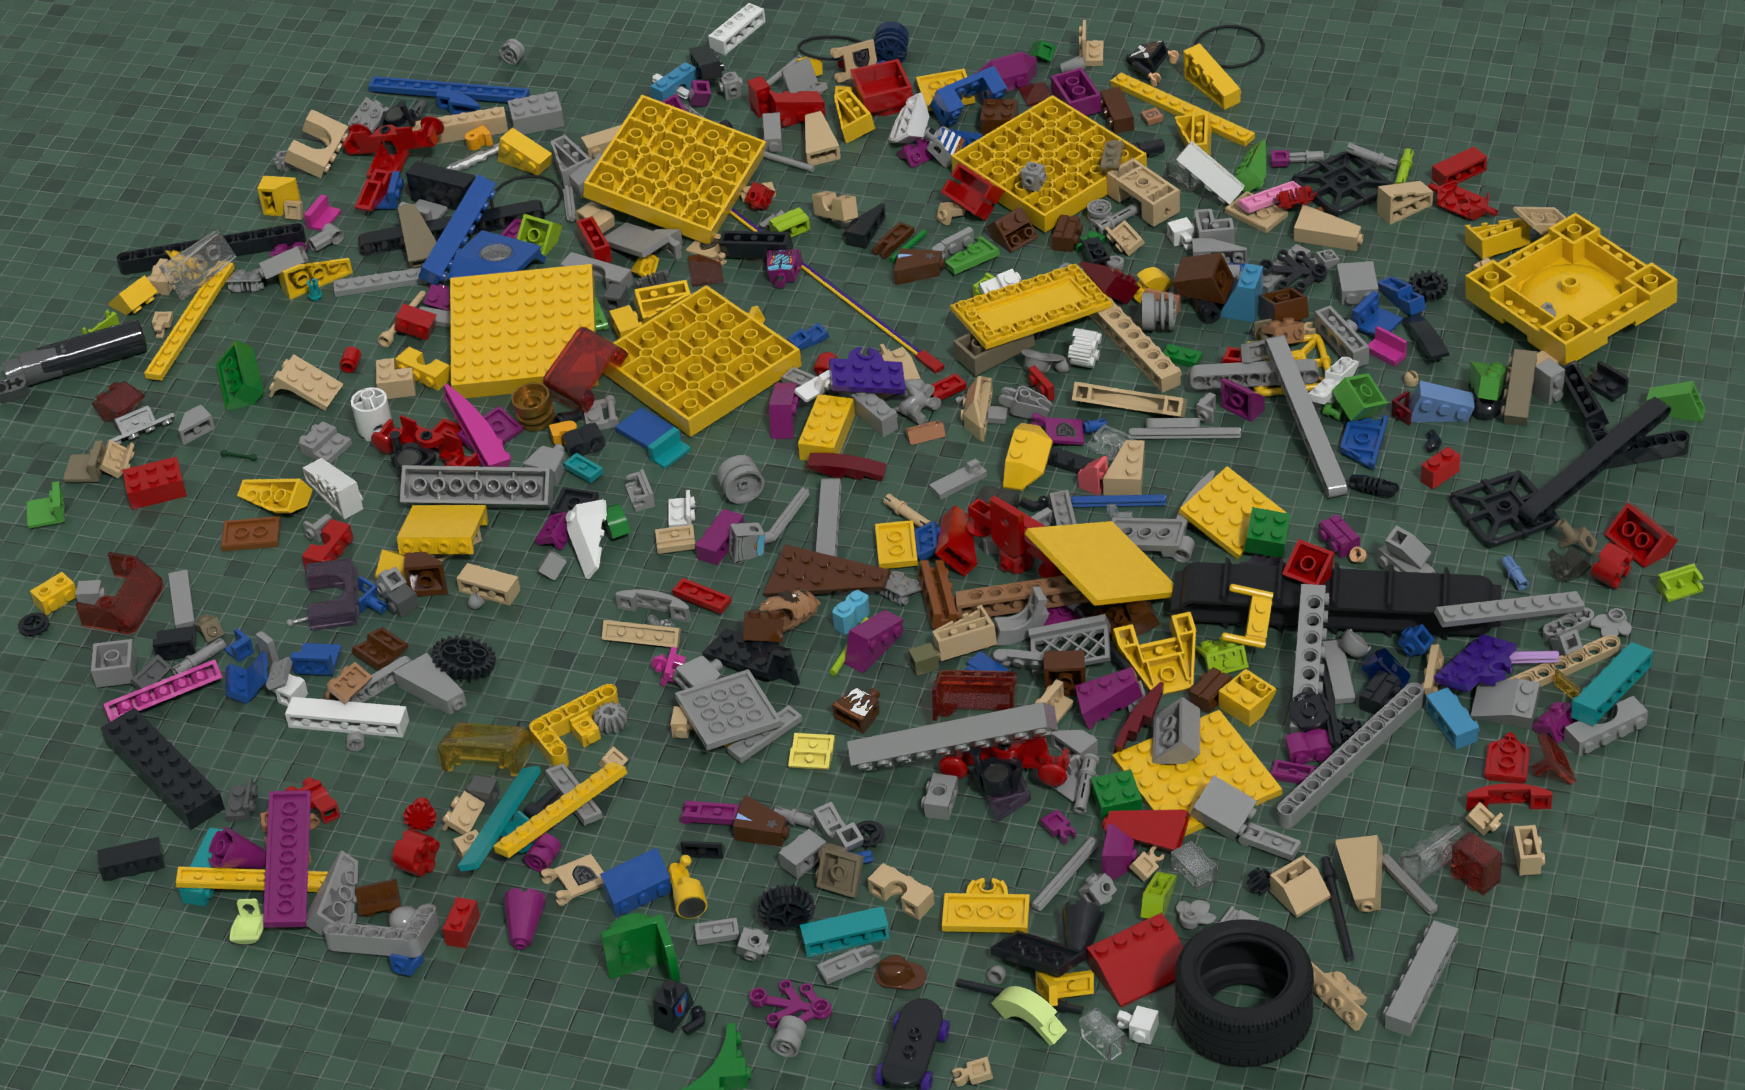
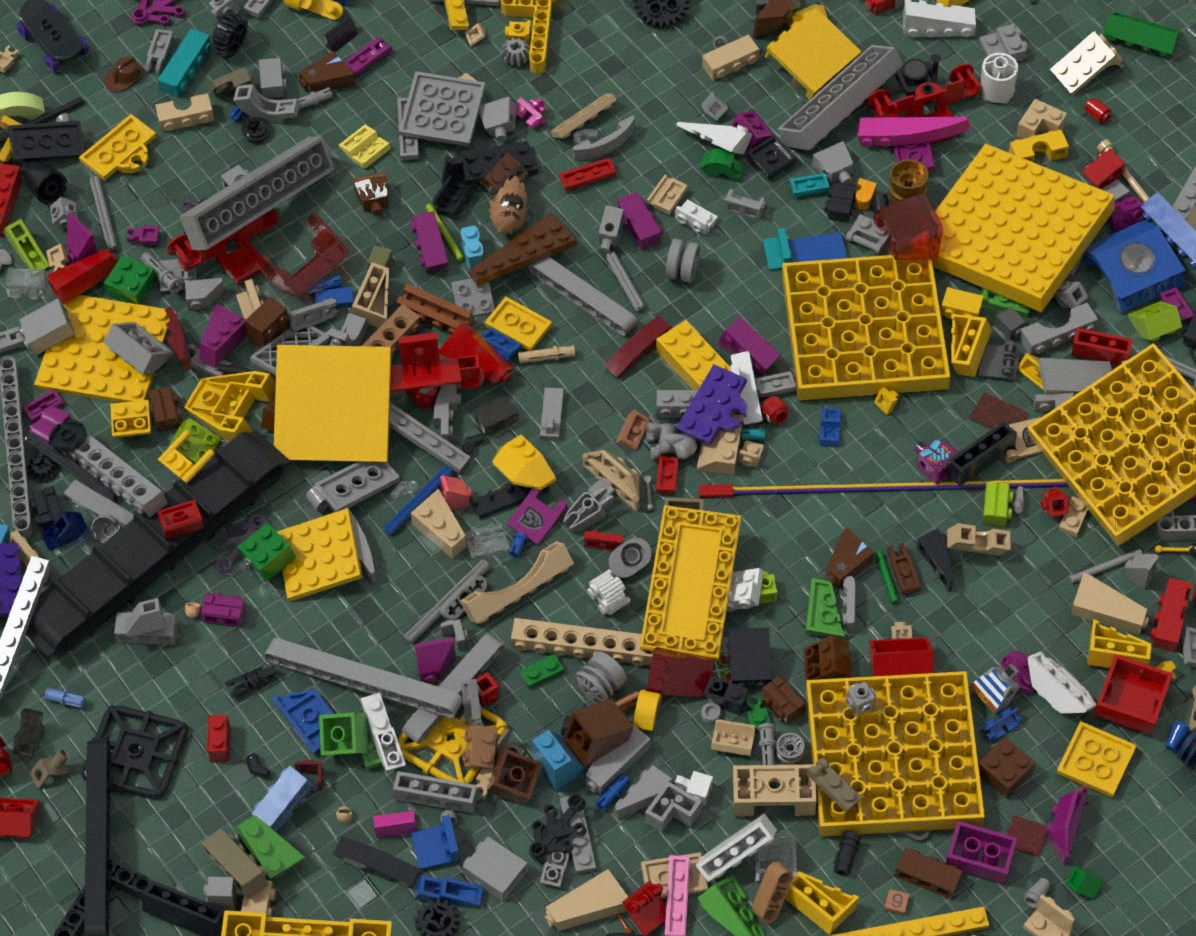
camera: 125 degrees right, 15 degrees up
blue plate [930,66,1007,127] -> none
blue brick [1397,624,1434,657] -> none
none -> black bracket [432,175,472,218]
none -> black slope [729,627,771,690]
none -> medium nougat beam [752,861,793,924]

